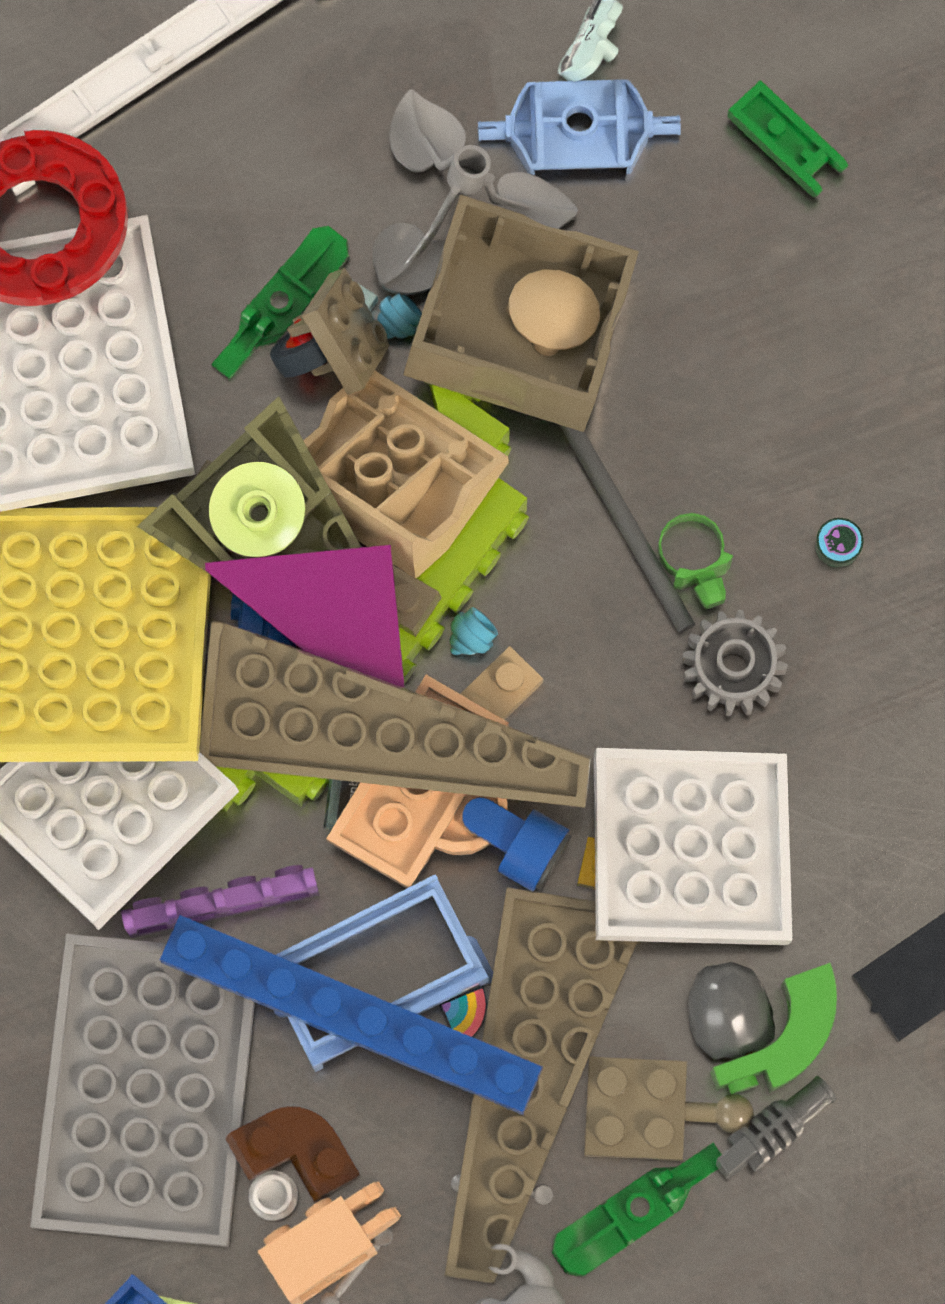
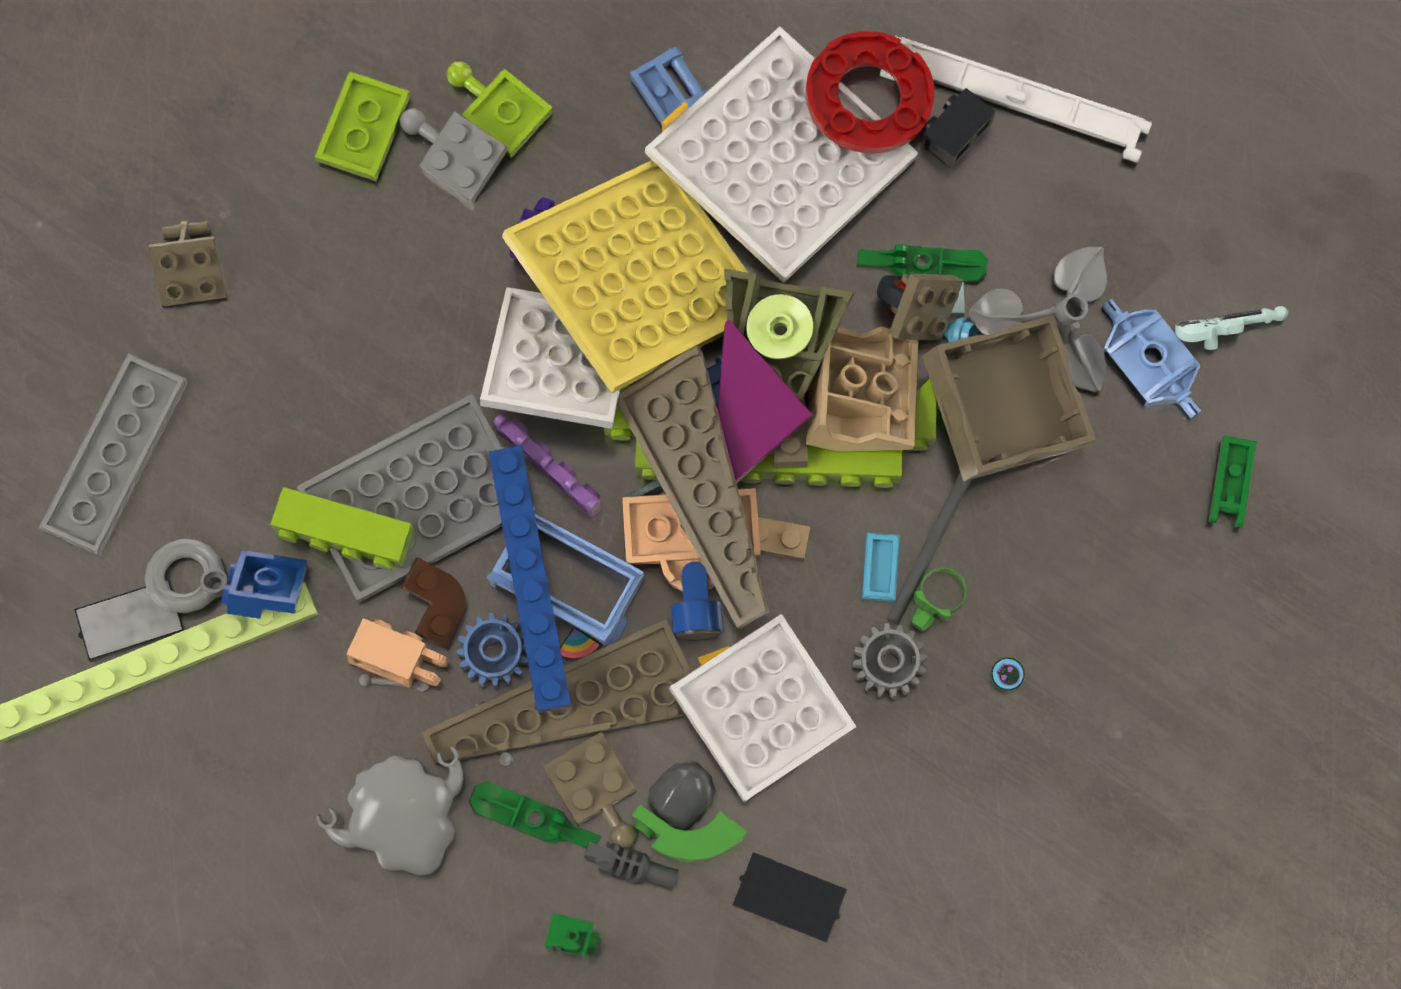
camera: 55 degrees right, 0 degrees up
white plate [249,1171,298,1221] -> none
medium azure plate [449,607,498,655] -> none
tan dish [507,269,600,356] -> none
none -> lime brick [270,487,414,570]
none -> medium blue gear [456,613,528,689]
none -> green hinge [544,913,601,962]
none -> medium azure tile [862,532,900,602]
none -> black hinge [922,88,995,168]

